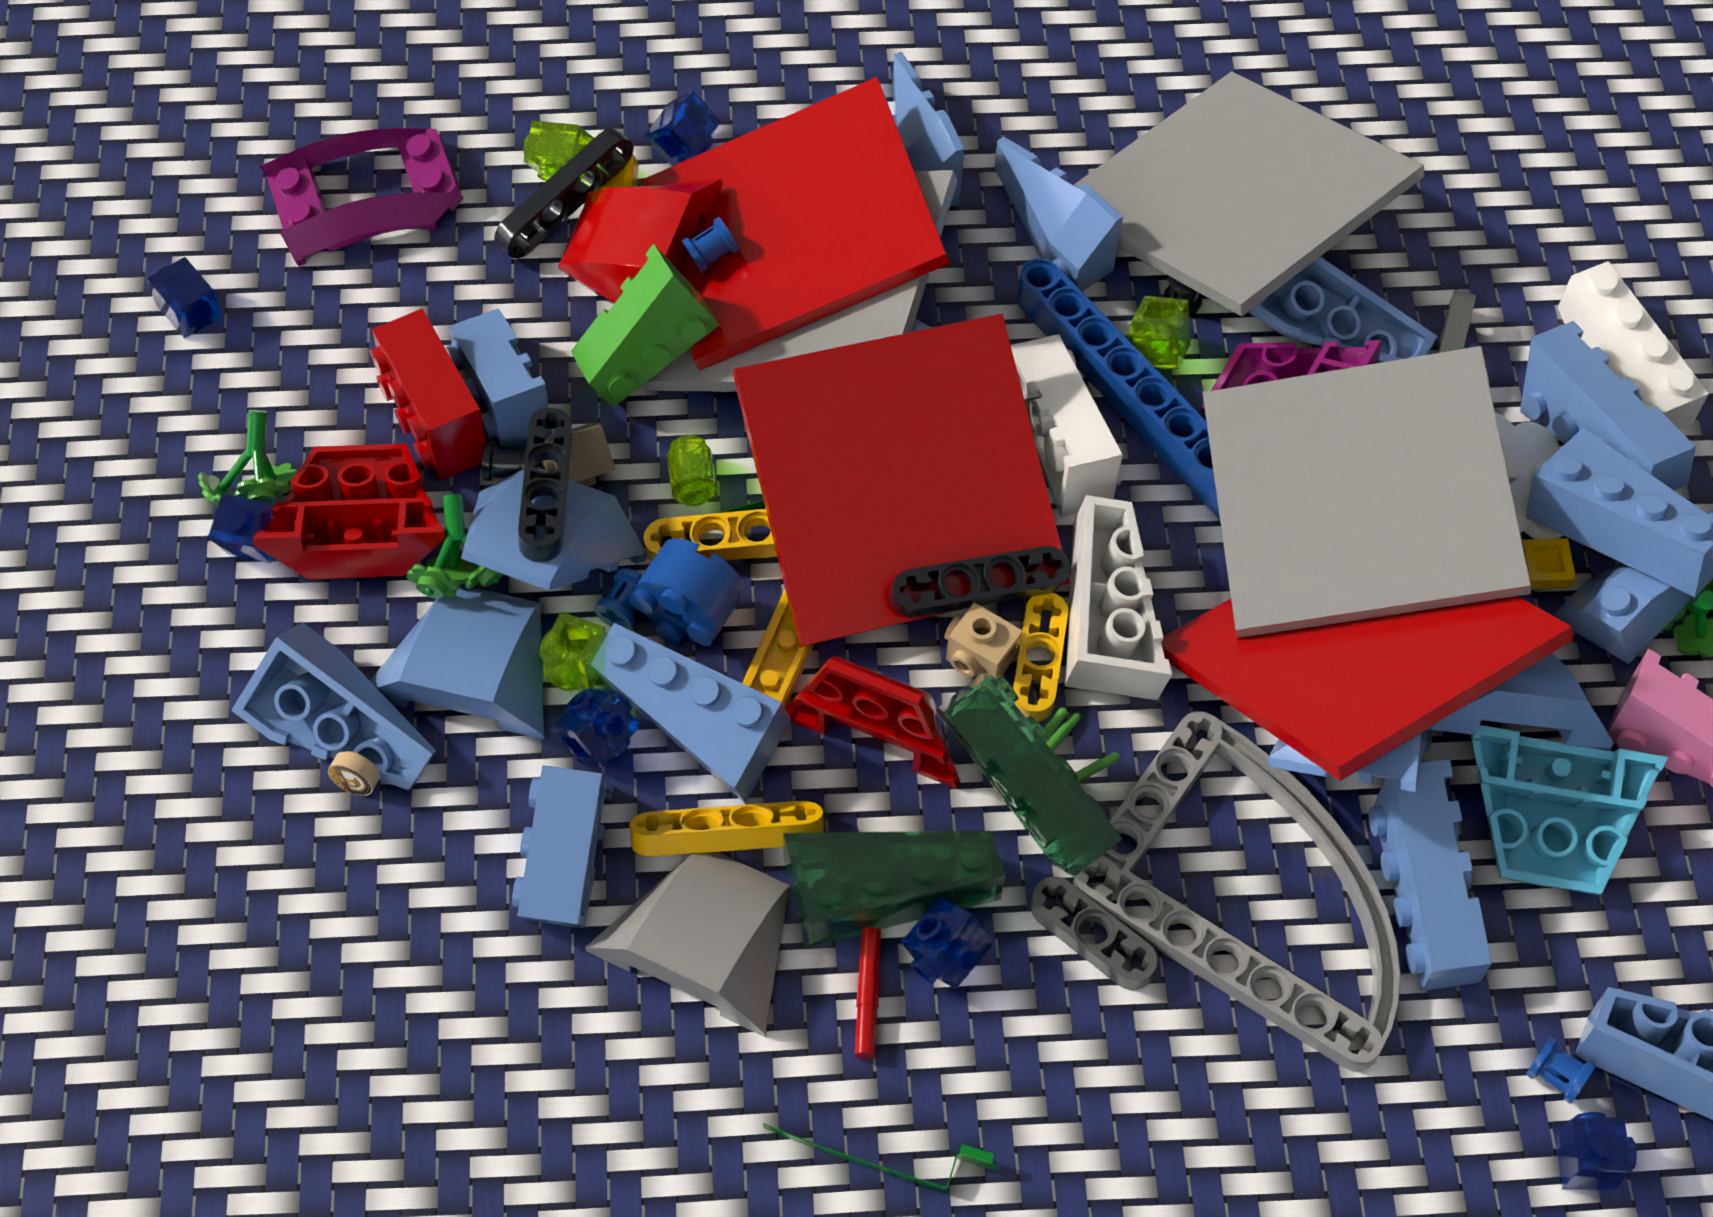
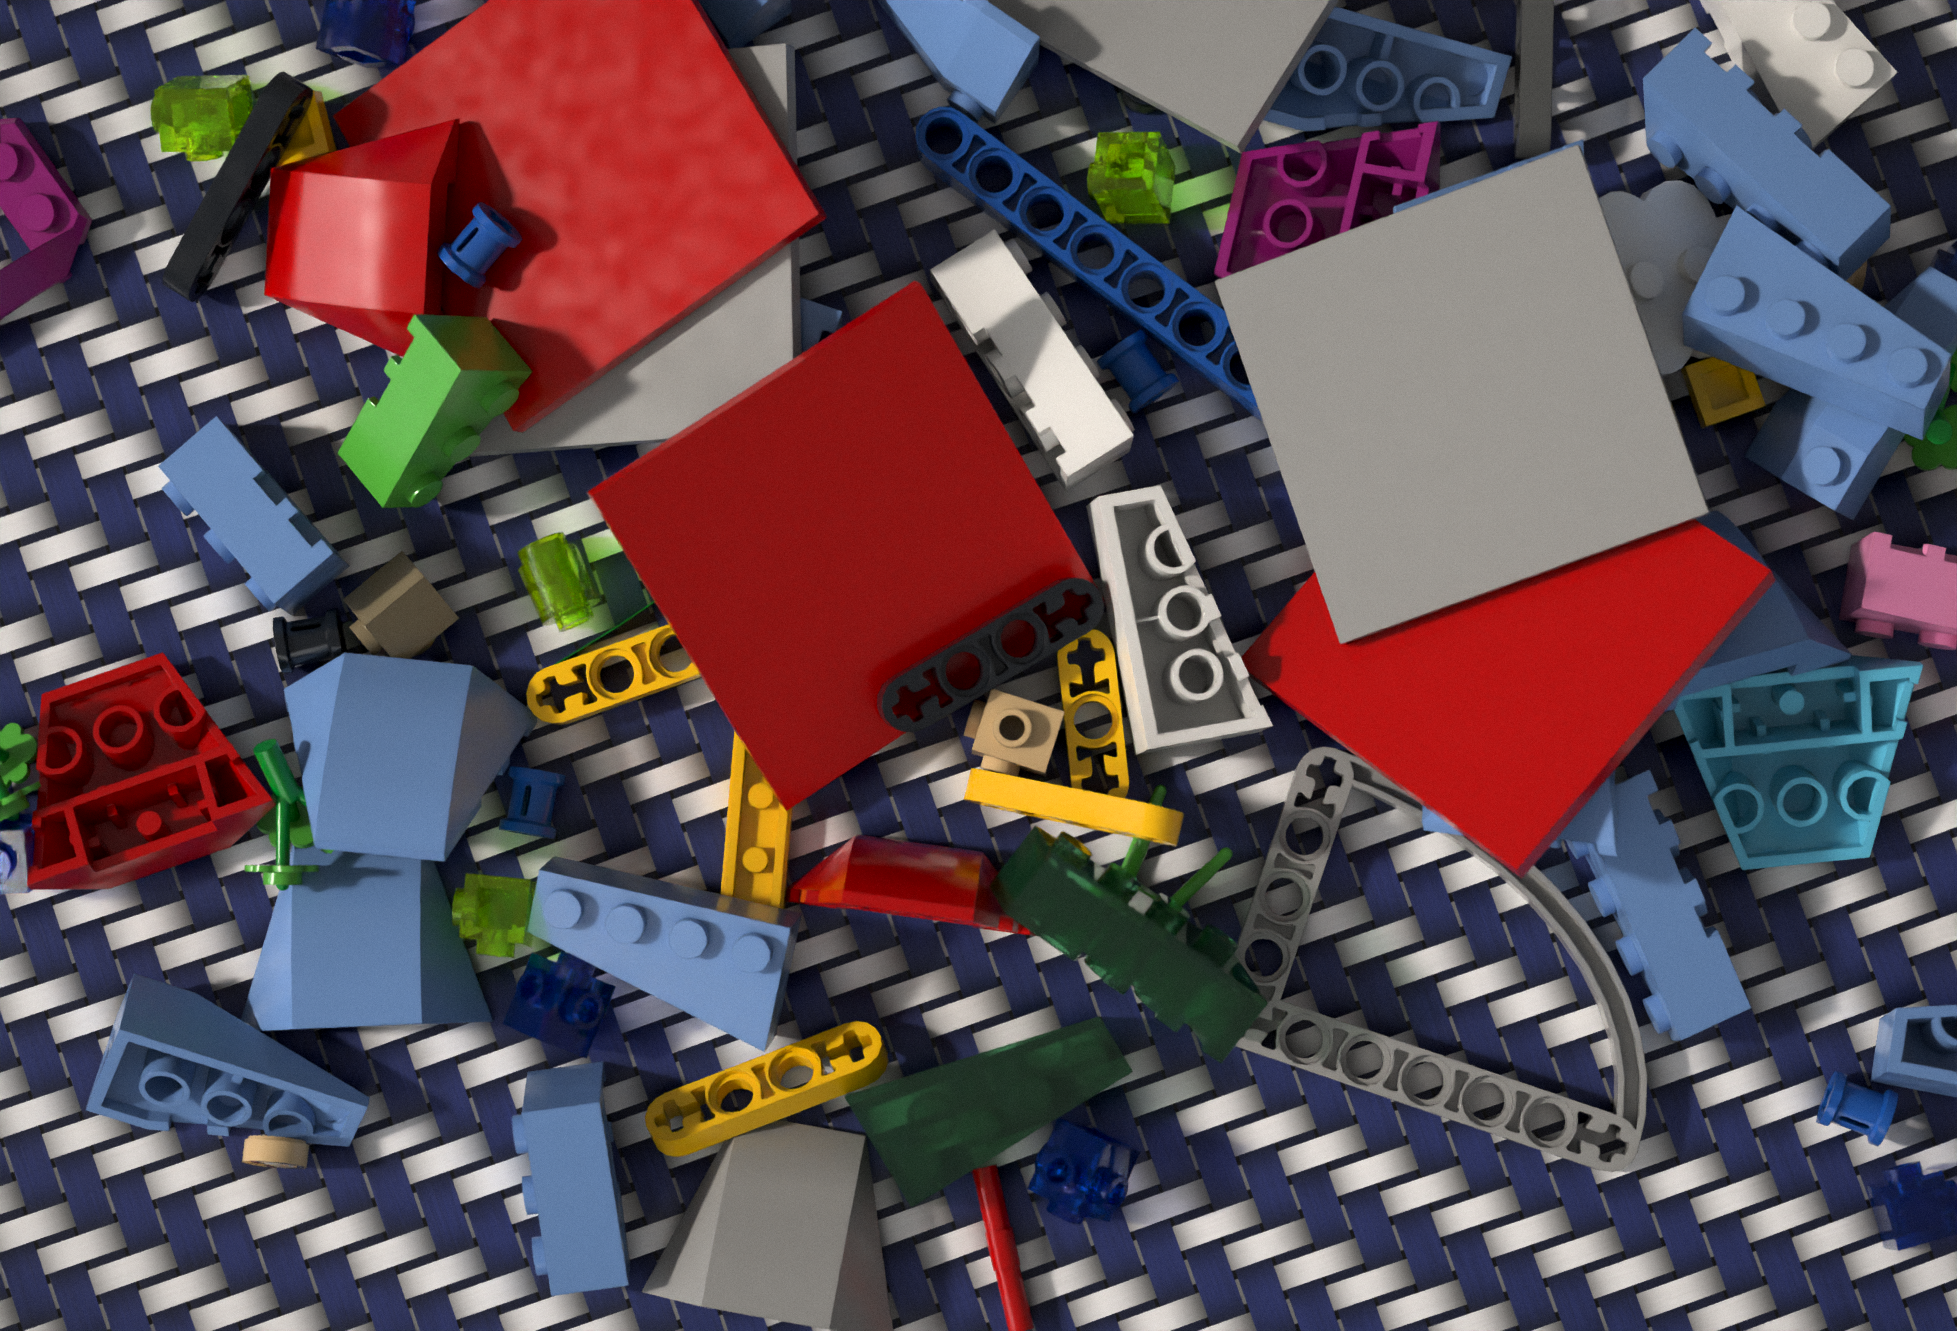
camera: 15 degrees left, 25 degrees up
red brick [370,308,486,482] -> none
black beam [518,408,572,562] -> none
blue brick [628,539,743,646] -> none
dark grey beam [1031,877,1157,990] -> none
none -> yellow beam [964,768,1184,846]
none -> blue bush [1096,329,1179,414]

